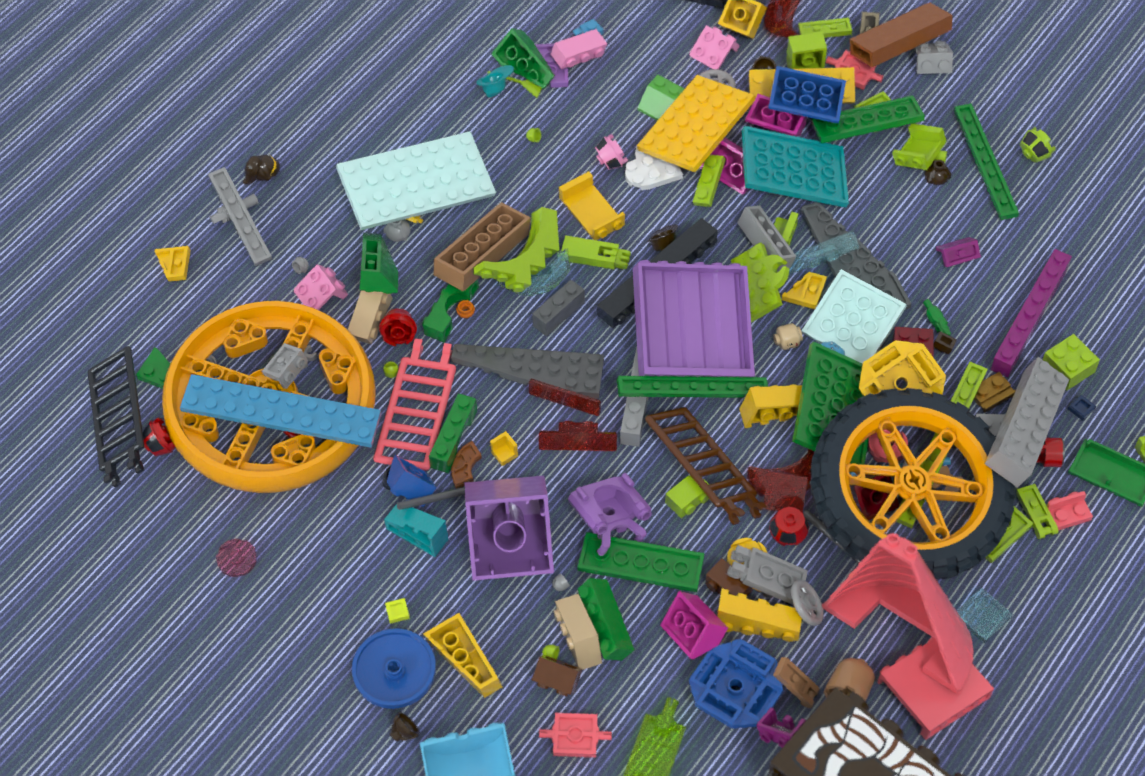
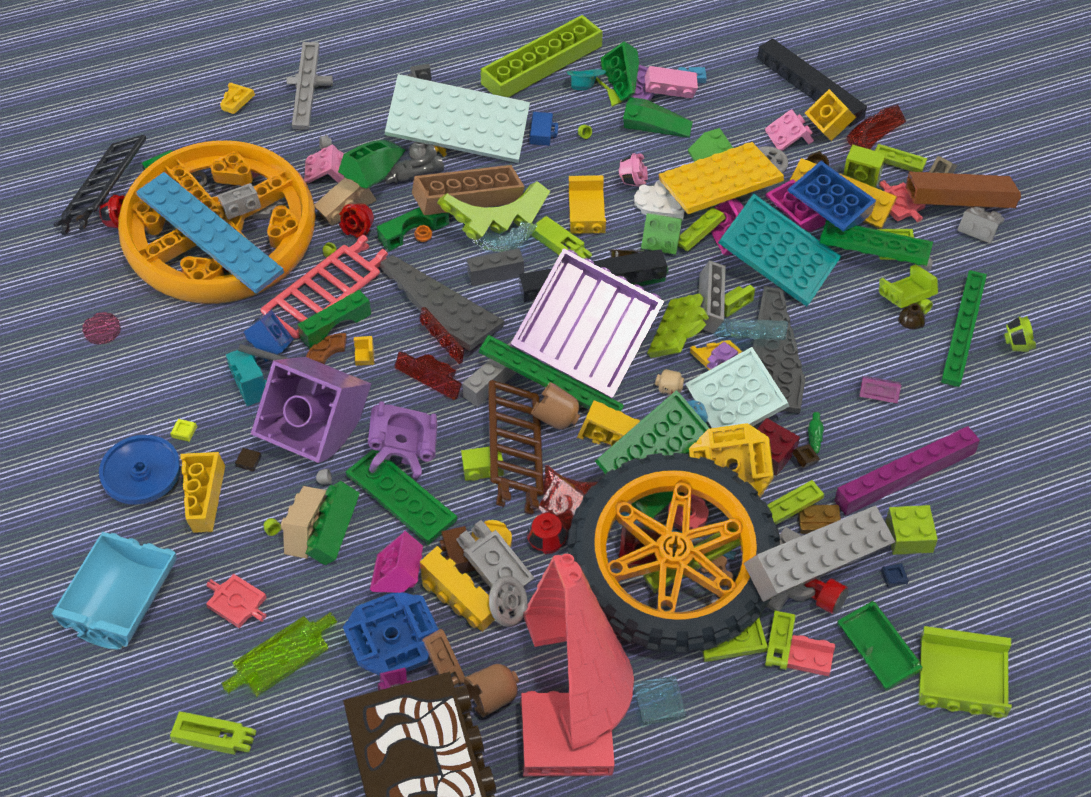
camera: 30 degrees right, 5 degrees down
dark brown hair [243,155,280,185] -> none
dark brown piece [390,712,420,742] -> none
reddish brown brick [532,655,583,696] -> none
none -> dark brown tile [235,448,262,472]
none -> dark grey piece [384,144,444,184]
none -> dark grey bracket [408,63,431,80]
none -> lime brick [480,15,603,98]
none -> blue piece [529,112,559,146]
none -> medium nougat cylinder [531,383,580,430]
none -> green wedge [623,97,693,138]
none -> bright green plate [641,213,682,254]
none -> medium lavender plate [707,342,738,369]

